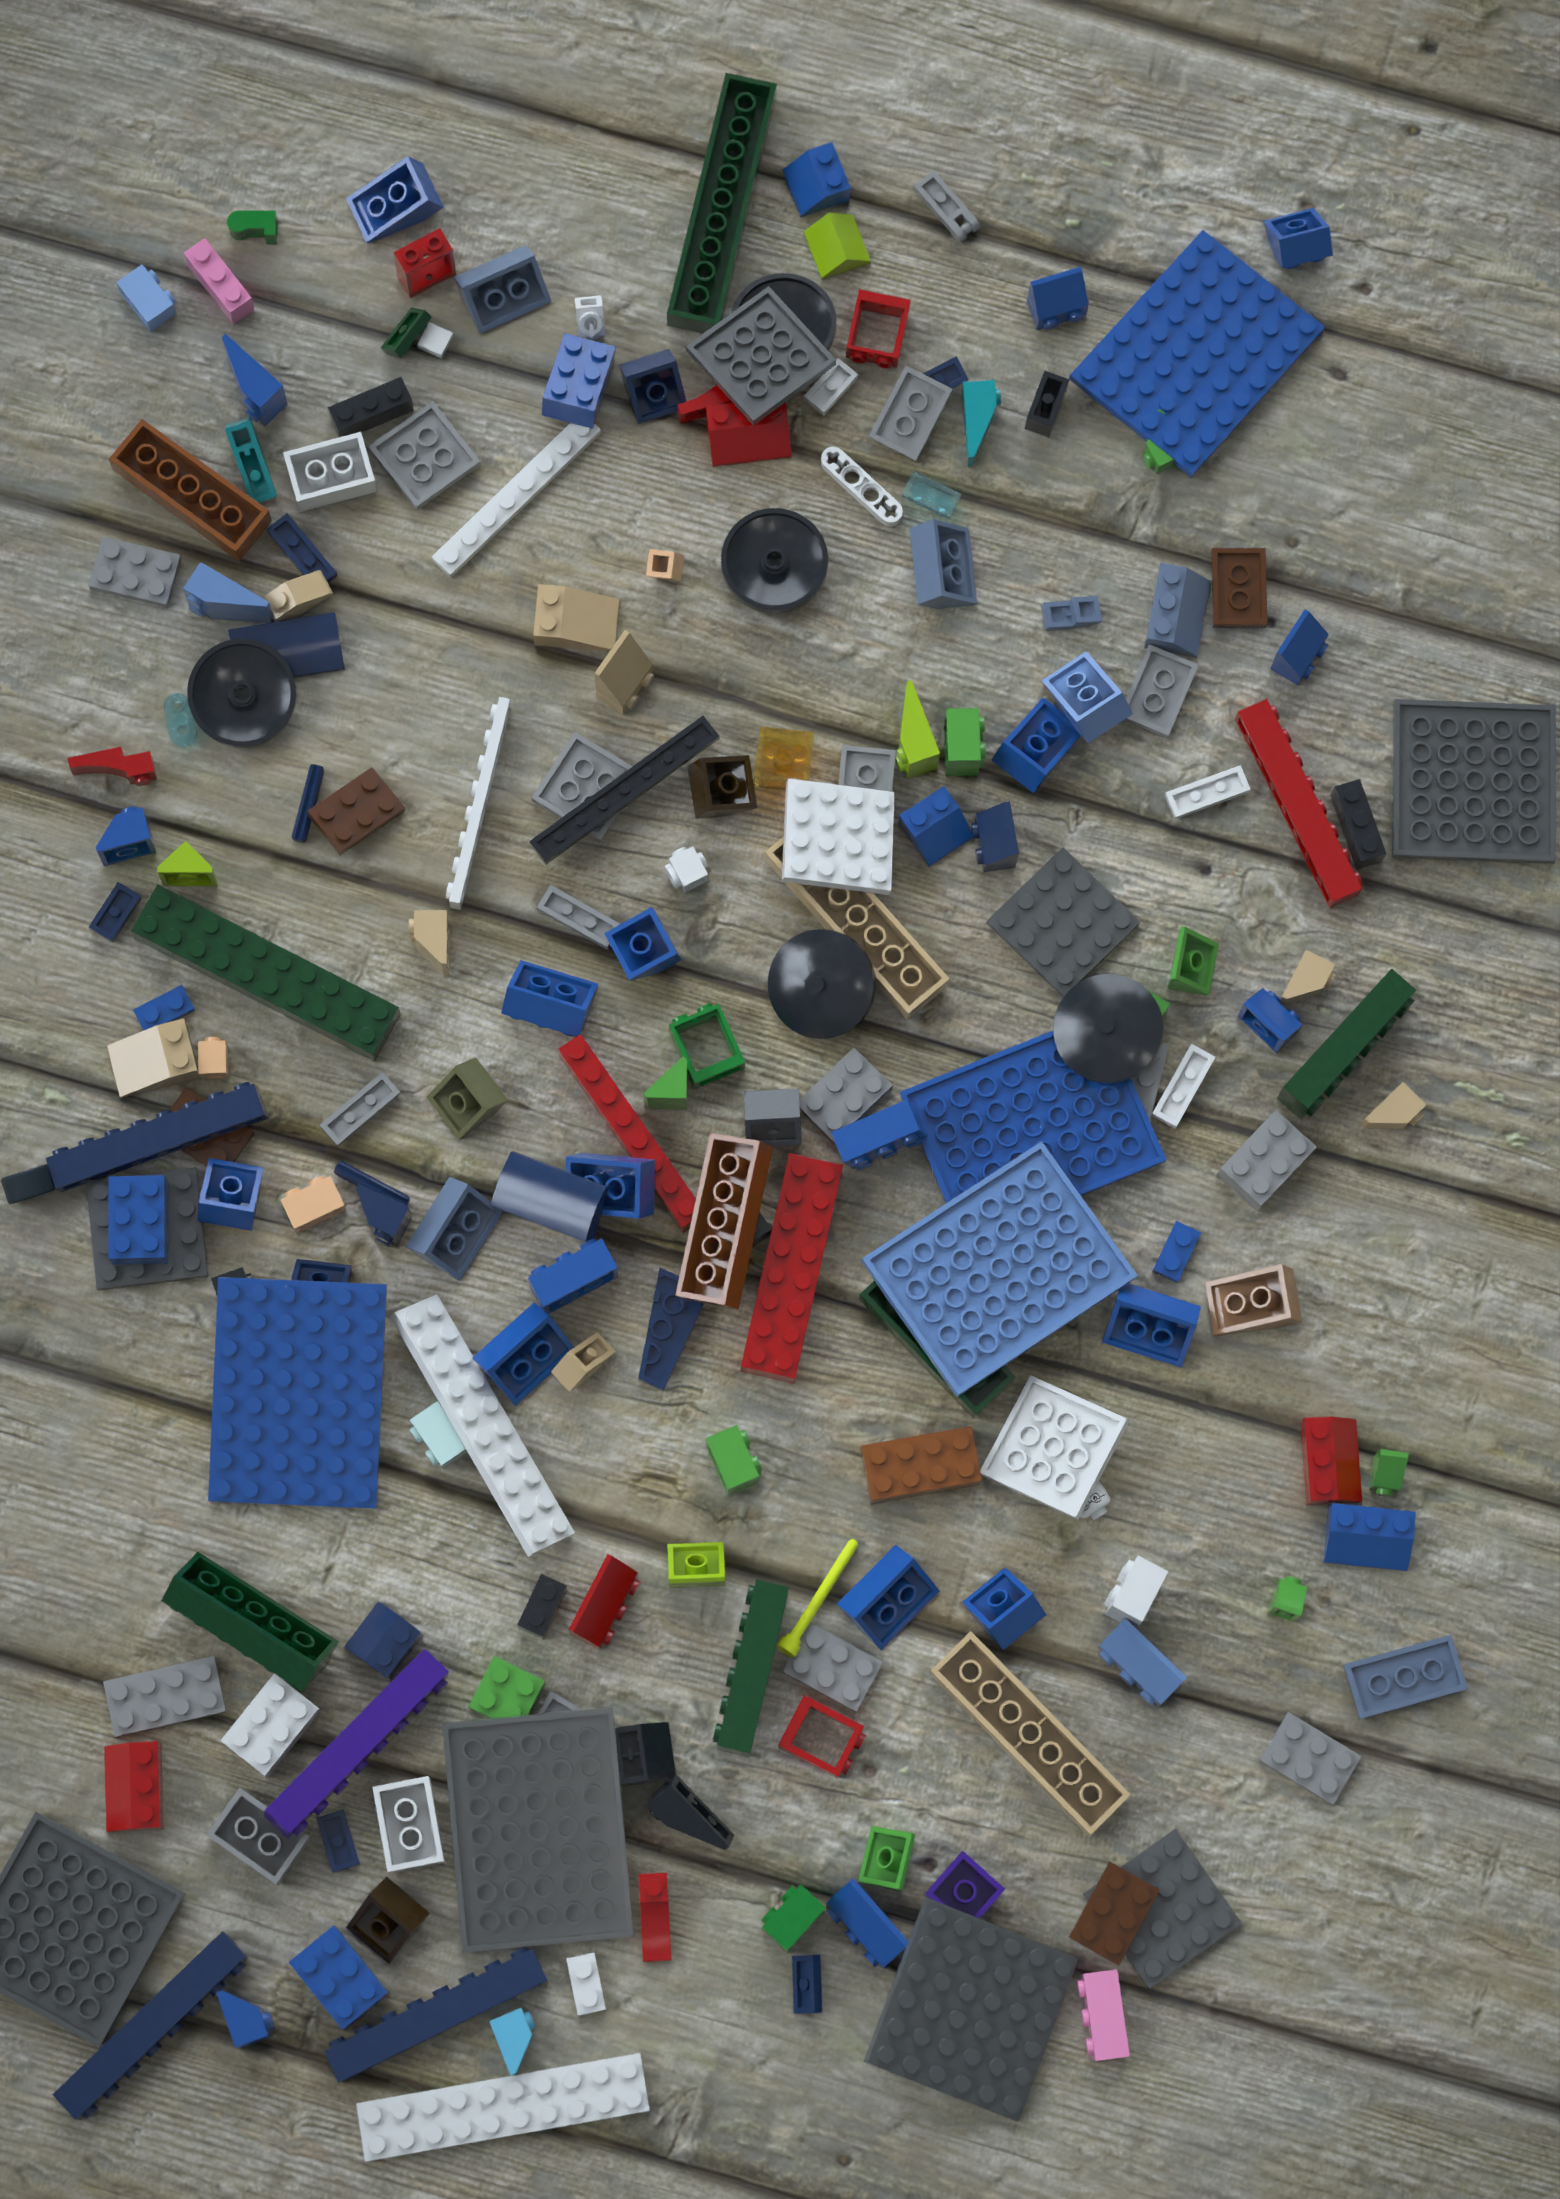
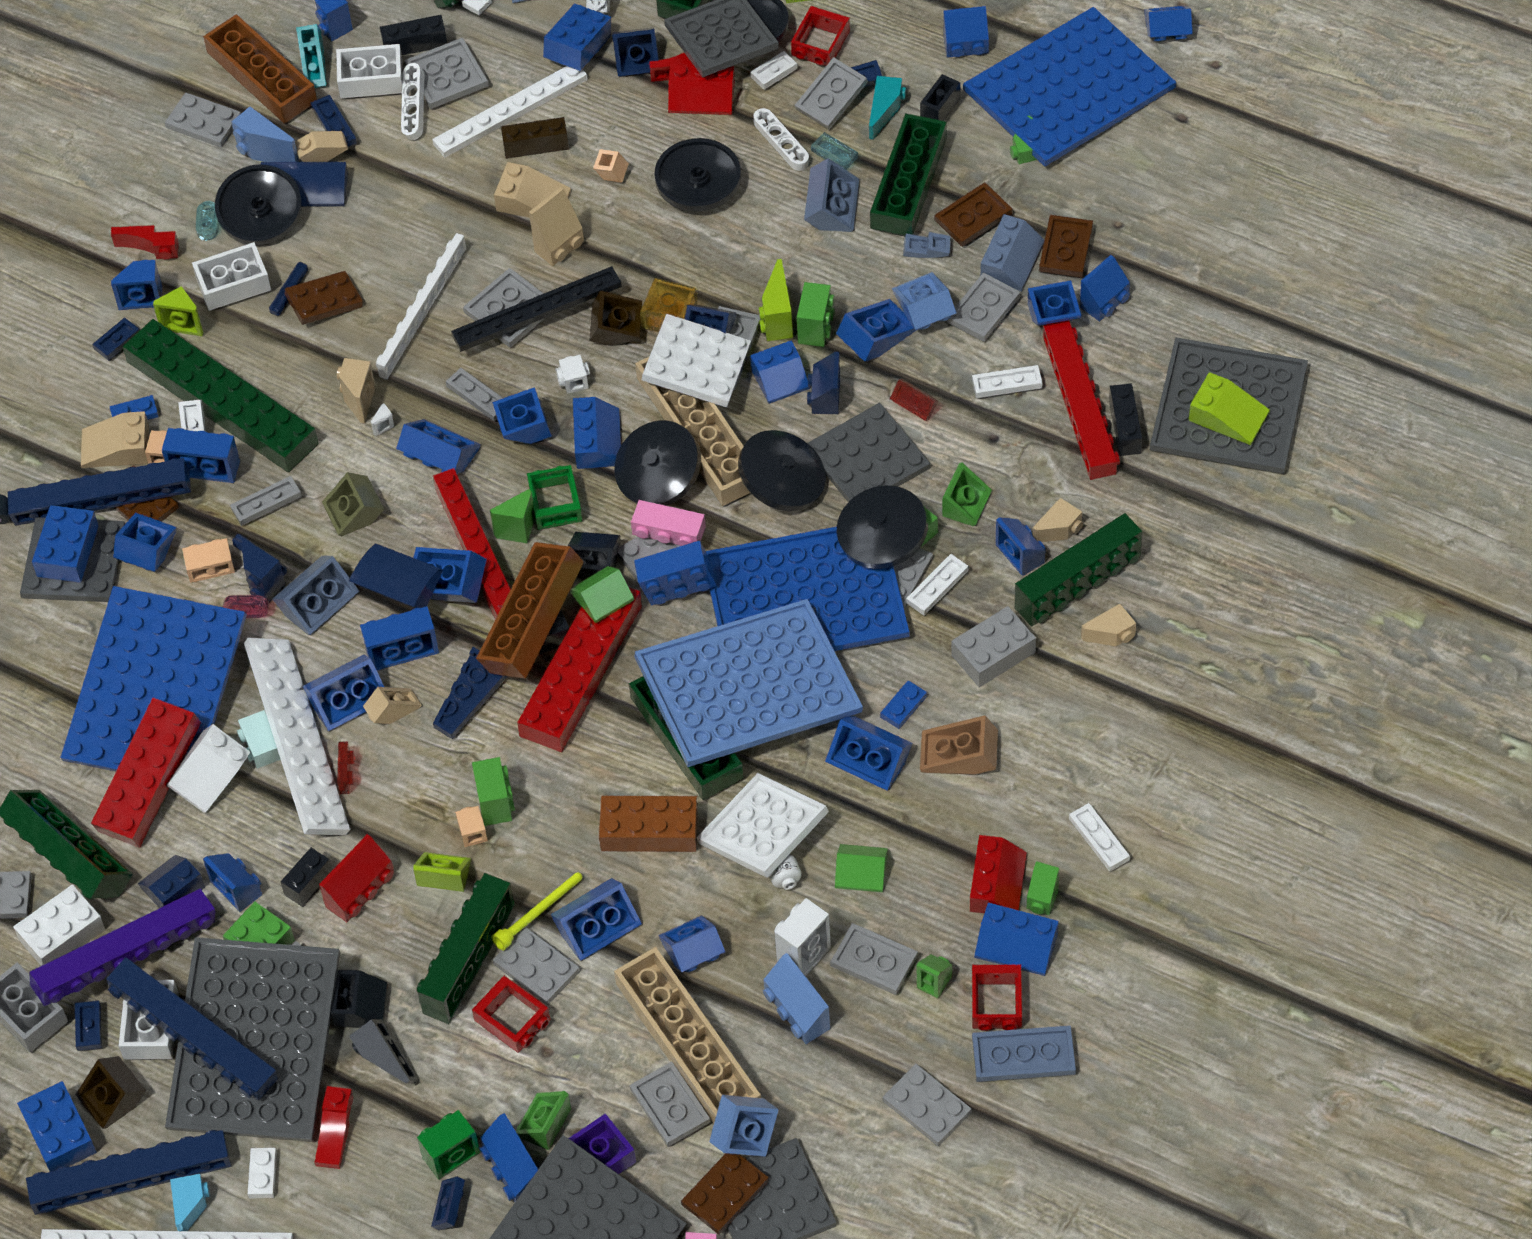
camera: 20 degrees right, 20 degrees down
none -> red brick [91,698,201,848]
none -> dark blue brick [106,957,278,1101]
none -> blue brick [162,428,240,483]
none -> white slope [167,724,250,813]
none -> white plate [178,400,206,431]
none -> white brick [192,242,271,311]
none -> blue slope [203,853,262,912]
none -> clear pink plate [223,595,269,618]
none -> clear red plate [337,741,355,795]
none -> white slope [371,403,394,437]
none -> white beam [401,63,424,140]
none -> light nougat brick [455,806,488,847]
none -> dark brown brick [501,117,569,159]
none -> bright green slope [570,566,634,623]
none -> blue slope [573,397,621,469]
none -> light grey plate [629,1062,711,1147]
none -> bright pink brick [631,500,706,546]
none -> dark blue brick [685,304,737,334]
none -> medium blue brick [709,1095,779,1156]
none -> black dish [738,430,826,511]
none -> light grey plate [830,923,918,995]
none -> bright green slope [835,844,888,892]
none -> dark green brick [870,113,947,236]
none -> clear red plate [890,379,938,421]
none -> reddish brown plate [934,182,1013,247]
none -> red window [972,964,1022,1031]
none -> blue slope [1028,280,1081,326]
none -> white plate [1069,803,1130,872]
none -> lime slope [1189,372,1270,445]

